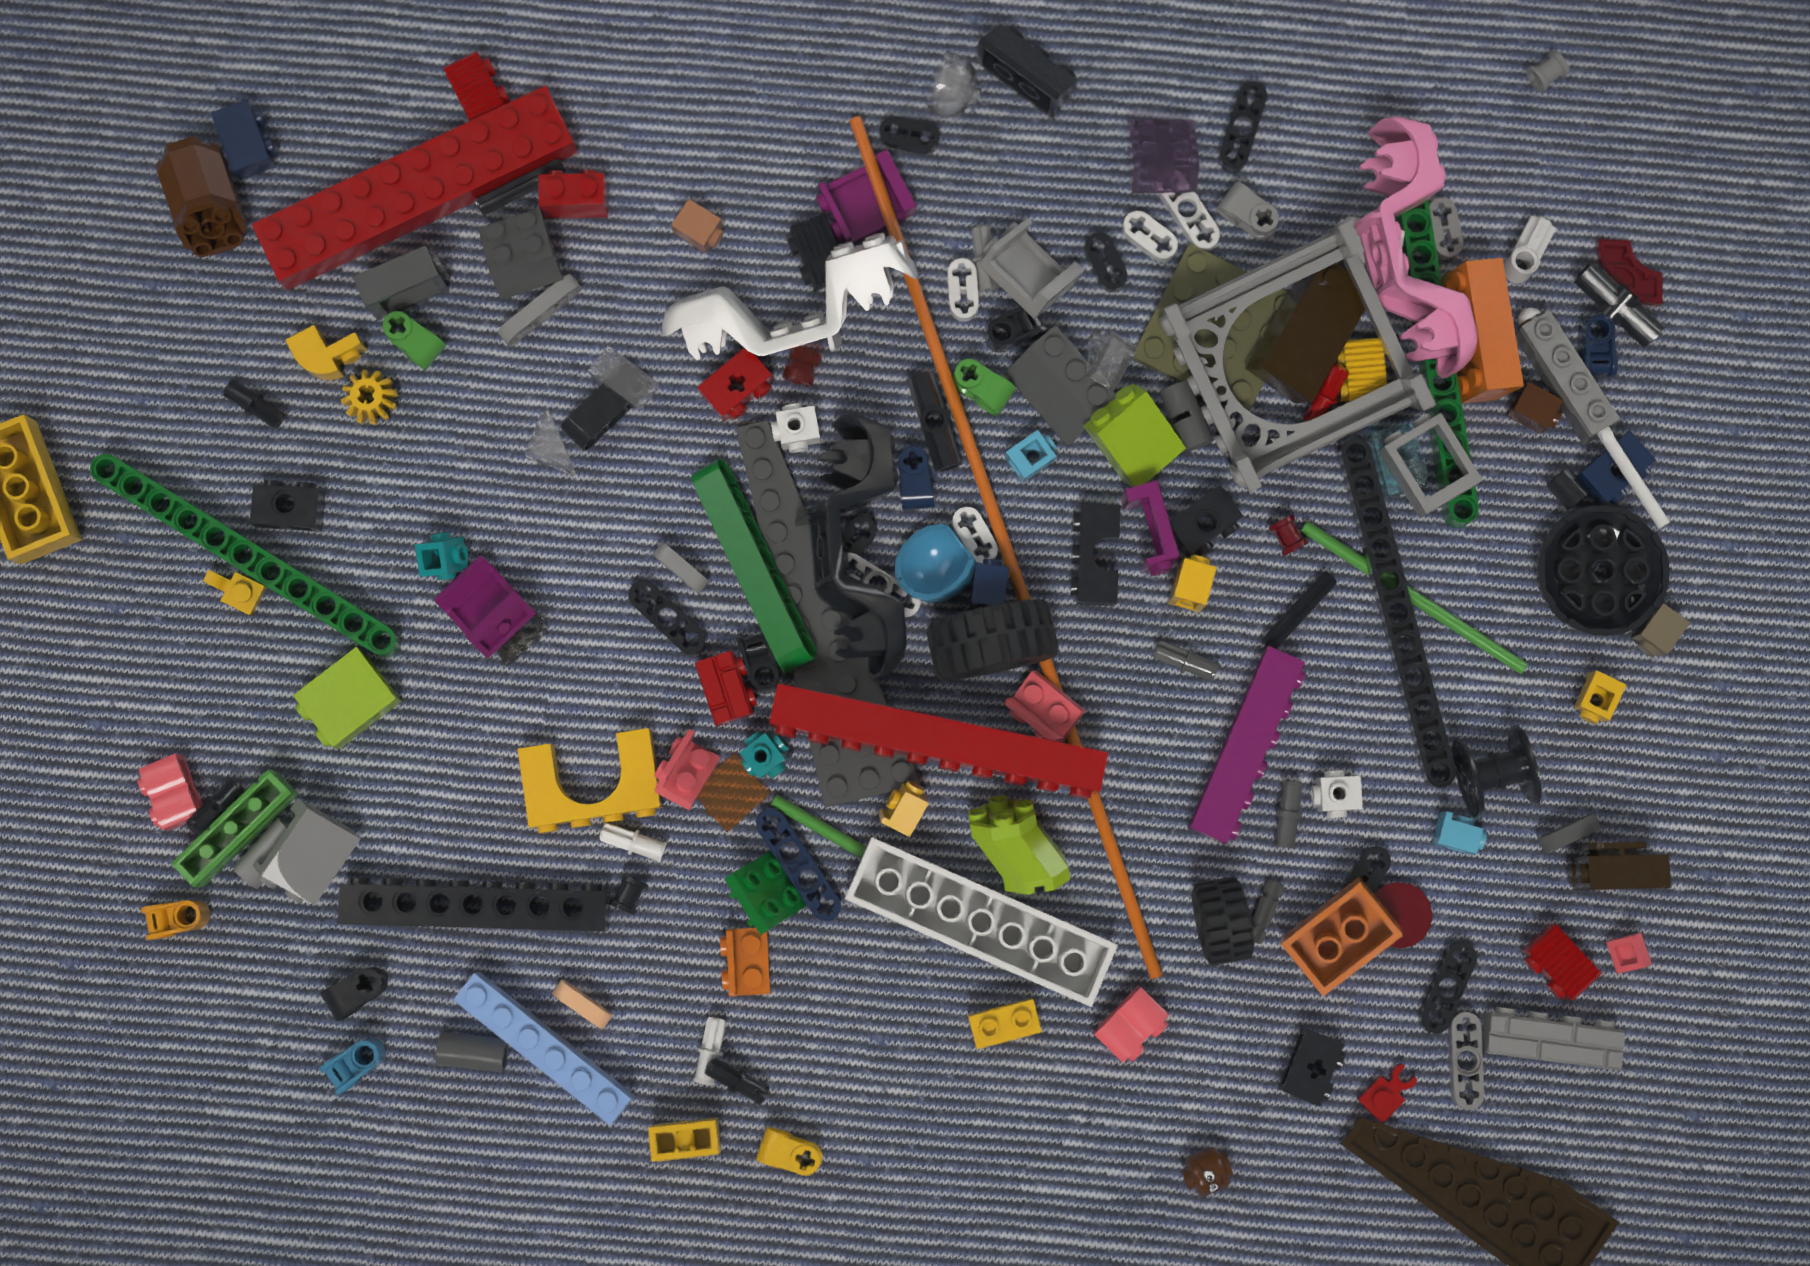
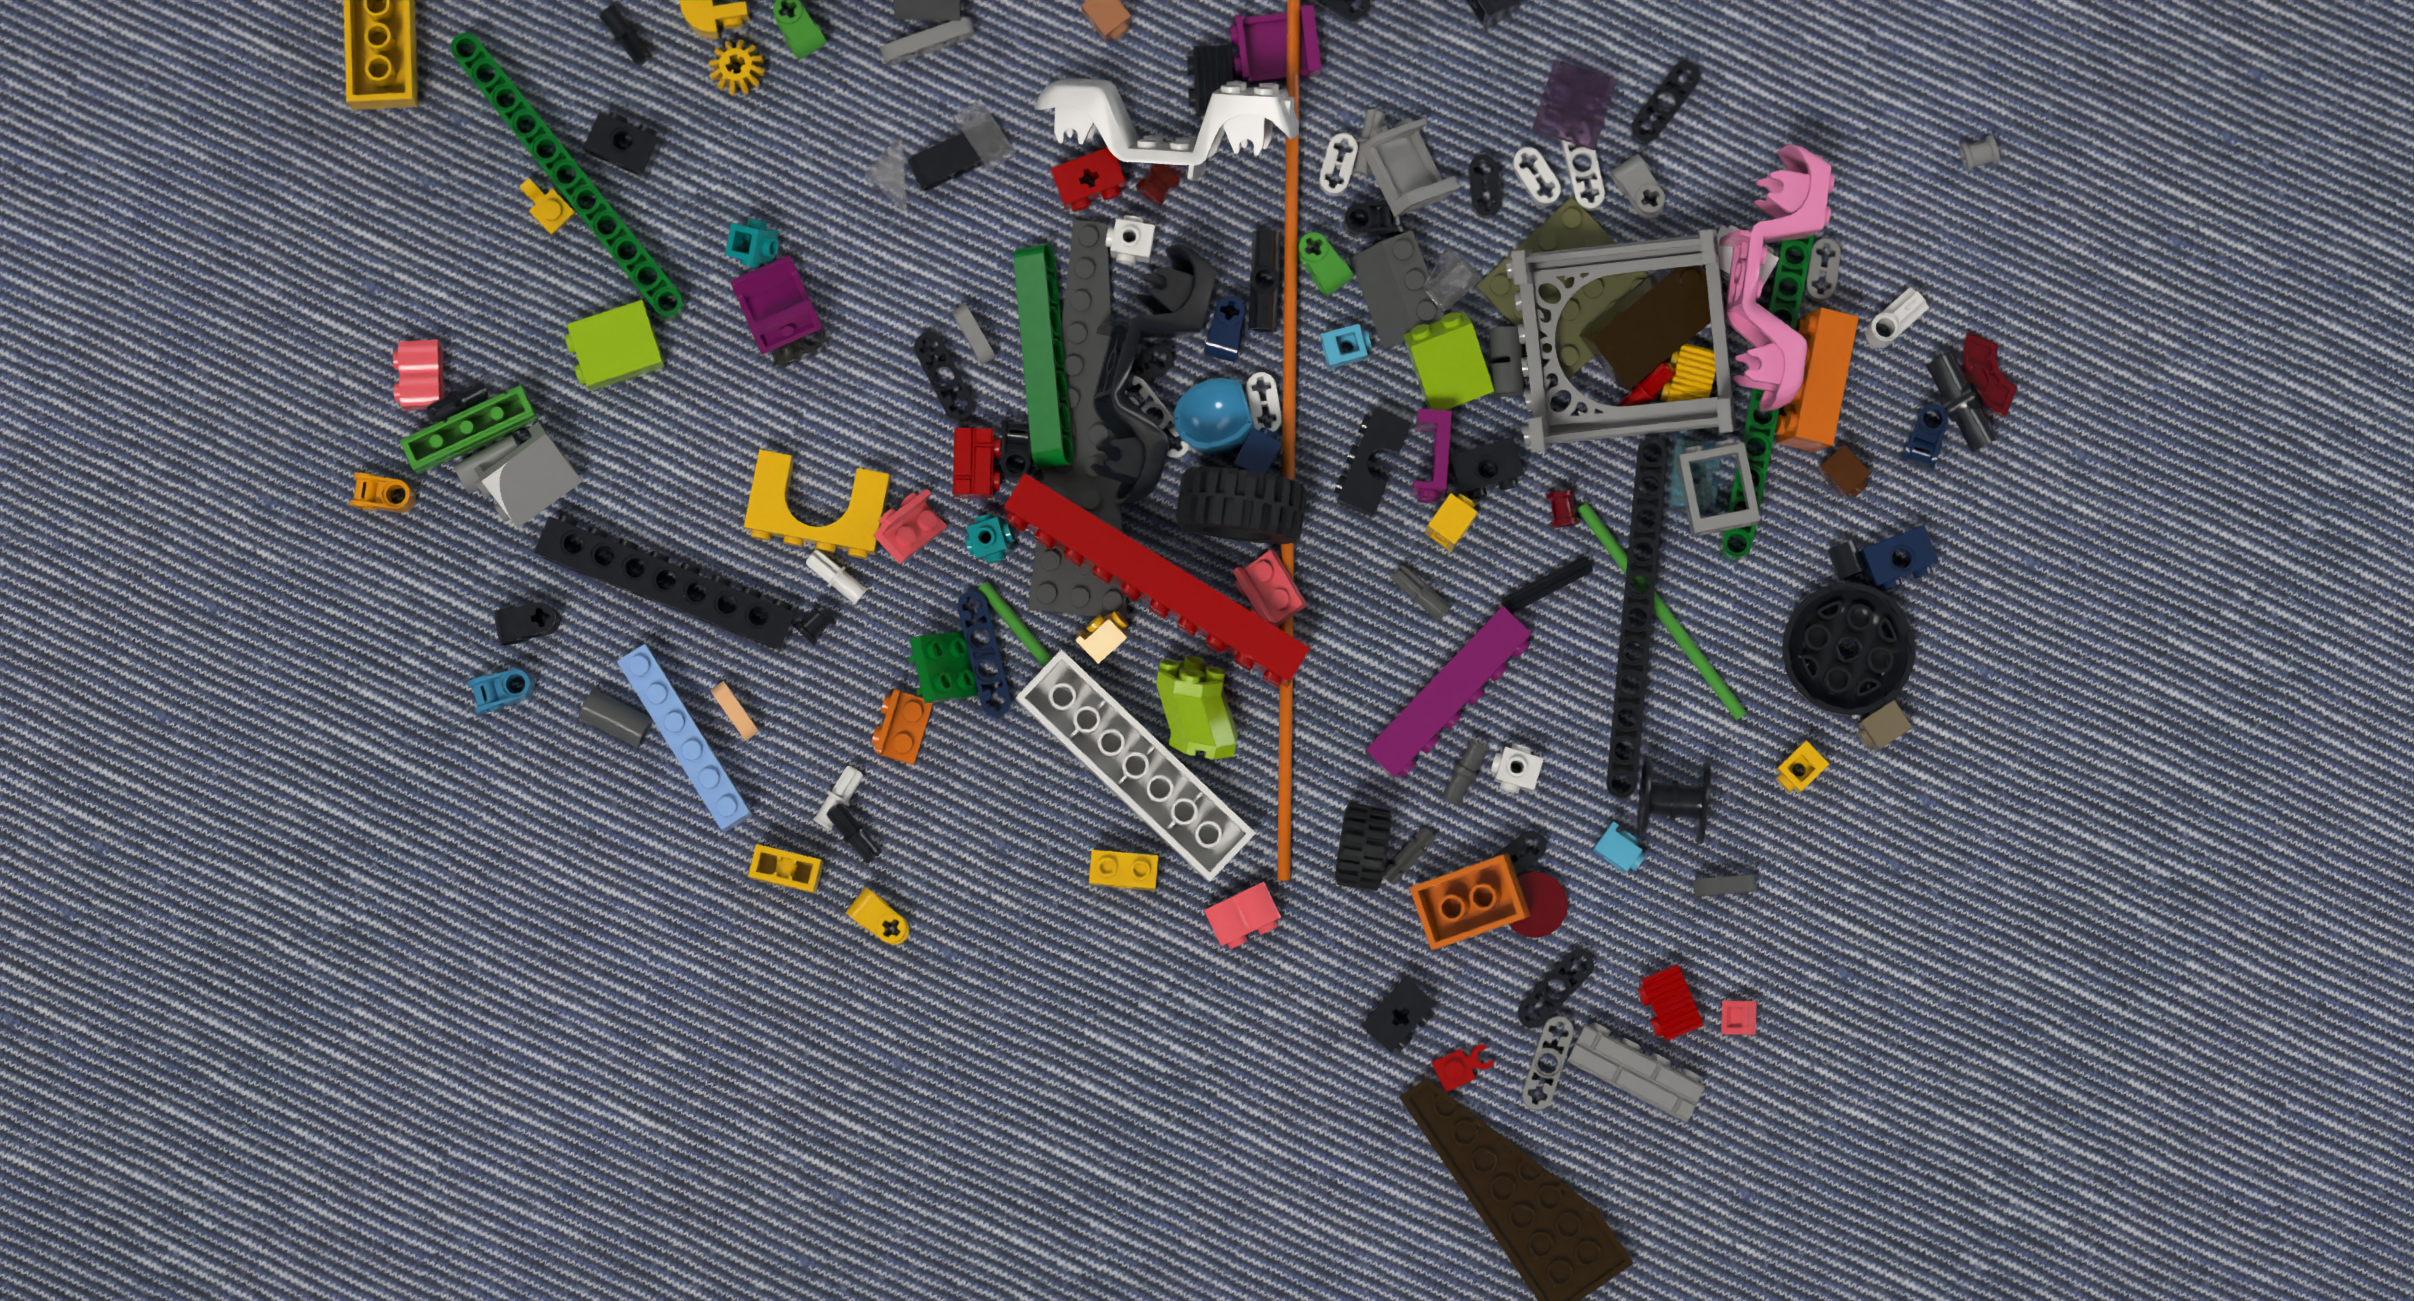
camera: 20 degrees right, 0 degrees up
clear orange piece [697,754,770,833] -> none
reddish brown head [1181,1147,1234,1197] -> none
light grey piece [1516,308,1670,529] -> none
dark brown brick [1567,841,1671,890] -> none

